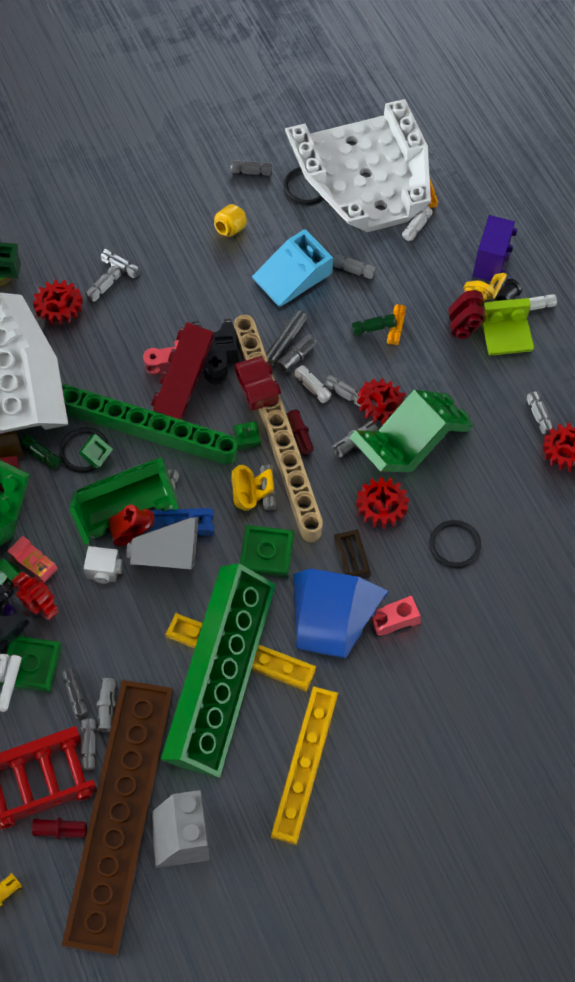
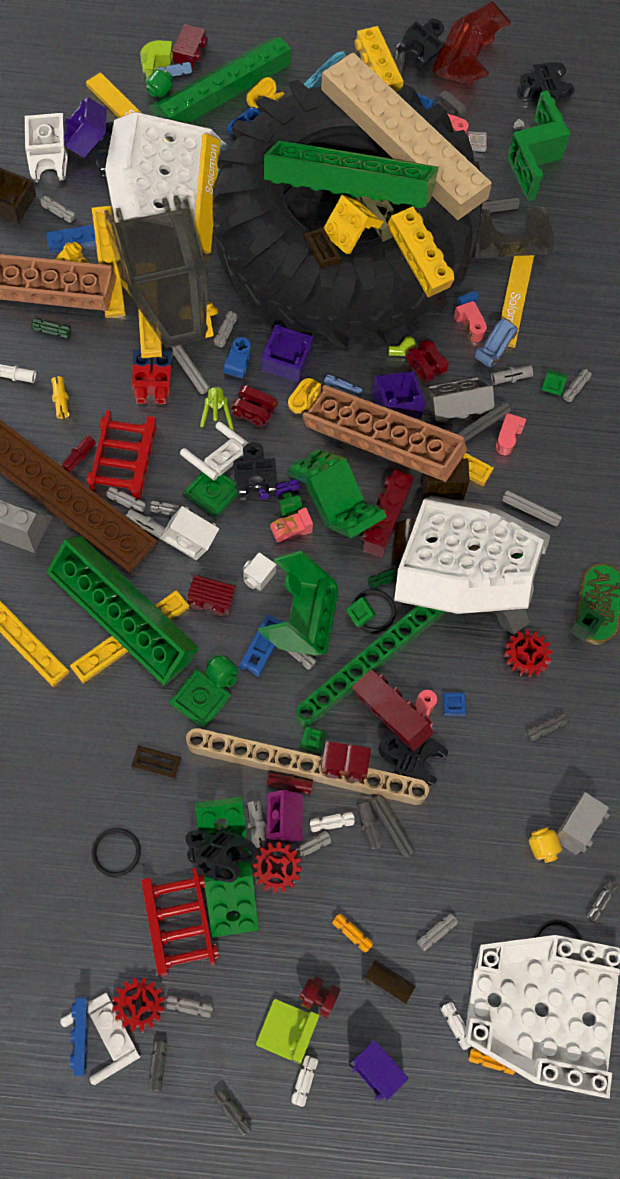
camera: 115 degrees right, 5 degrees up
red gear [12,572,59,620] -> none
light grey axle [85,265,121,302] -> none
red piece [108,505,154,546] -> none
light grey slope [126,516,199,569] -> none
yellow bracket [231,465,274,511] -> none
medium azure slope [252,229,333,307] -> none
light grey axle [260,465,277,511] -> none
blue wedge [293,568,389,659] -> none
dark green axle [352,313,397,335] -> none
red gear [356,477,409,529] -> none
coral leg [370,596,421,636] -> none
yellow bracket [463,273,507,301] -> none
black bush [494,279,522,301] -> none
none -> red fence [141,868,219,978]
none -> white container [160,506,219,560]
none -> black piece [185,829,258,883]
none -> dark red brick [187,574,237,616]
none -> green head [206,655,239,688]
none -> magenta brick [266,790,303,843]
none -> dark brown brick [363,959,416,1007]
none -> blue tile [442,693,466,716]
none -> light grey container [557,792,610,855]

